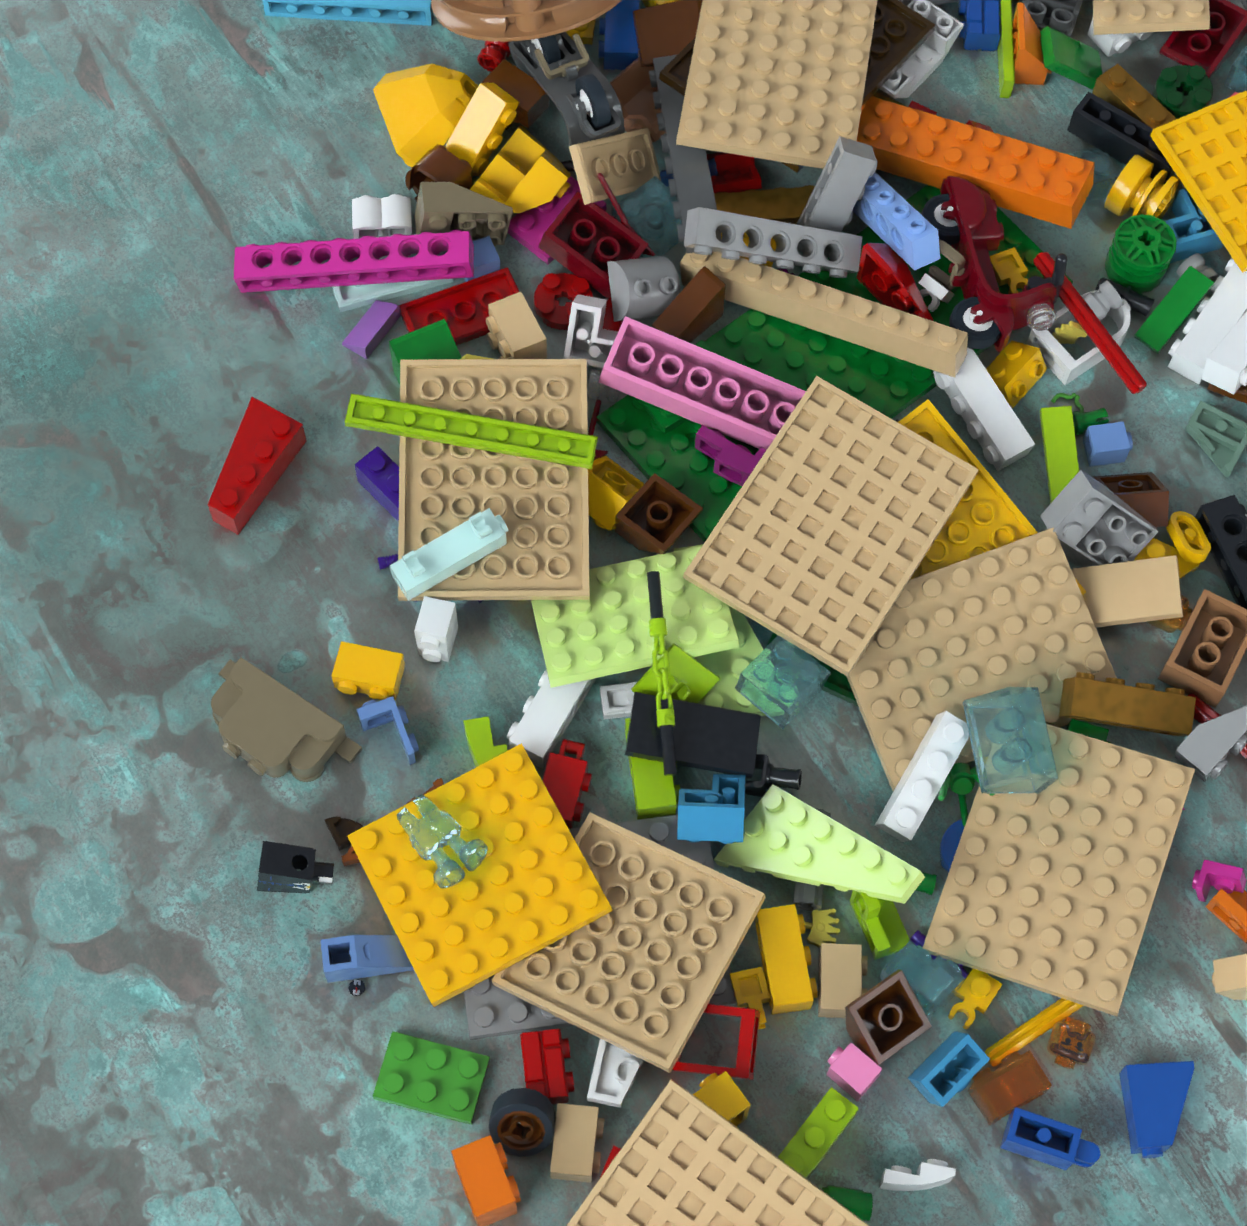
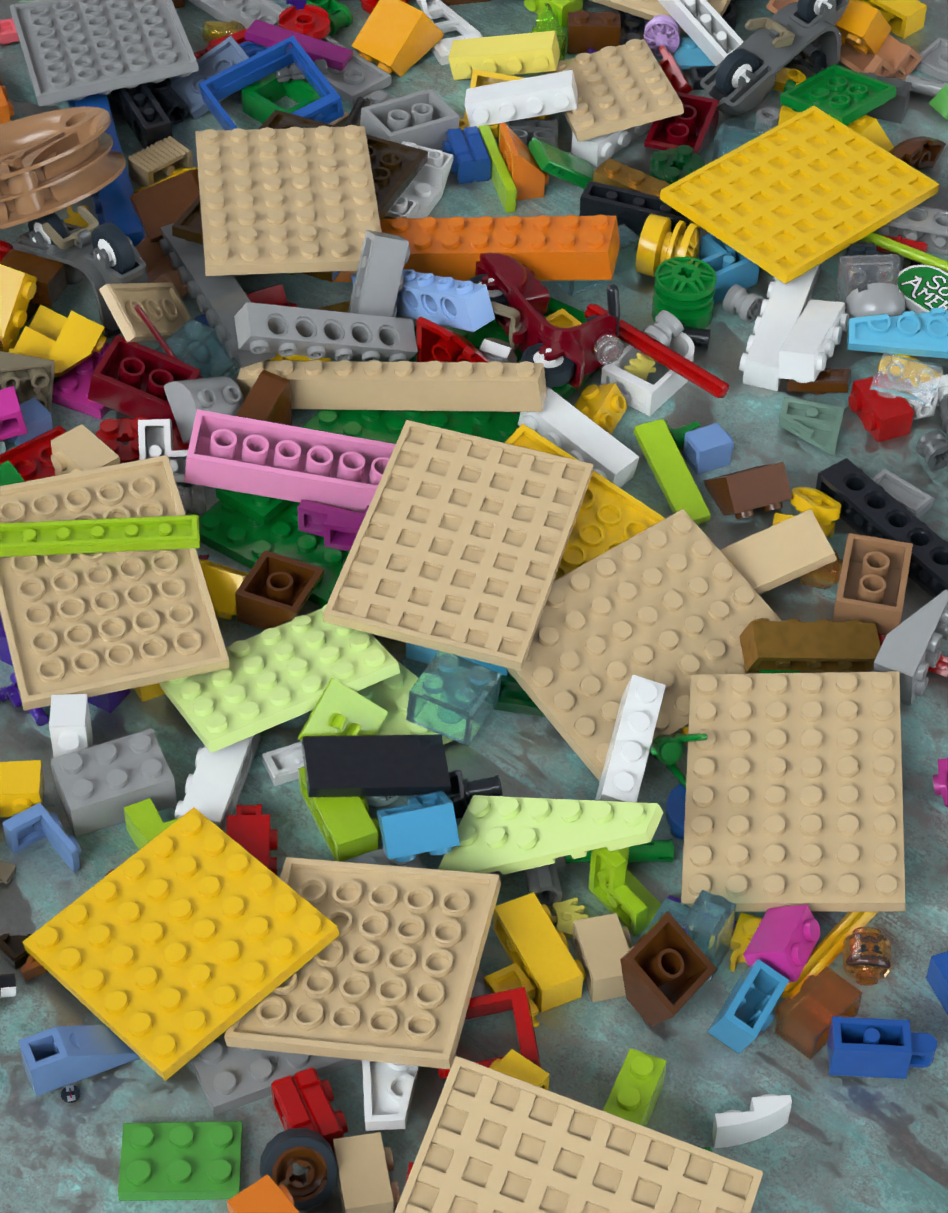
camera: 15 degrees left, 20 degrees down
light aqua brick [390,508,509,601] -> none
clear light blue piece [396,794,488,889] -> none
piece [647,571,677,776] -> none
bright pink brick [826,1042,882,1102] -> none
clear light blue slope [963,687,1058,794] -> none
light grey slope [1040,470,1159,565] -> none
green tile [1134,266,1214,354] -> none
none -> light grey brick [50,729,177,837]
none -> dark pink brick [743,904,821,983]

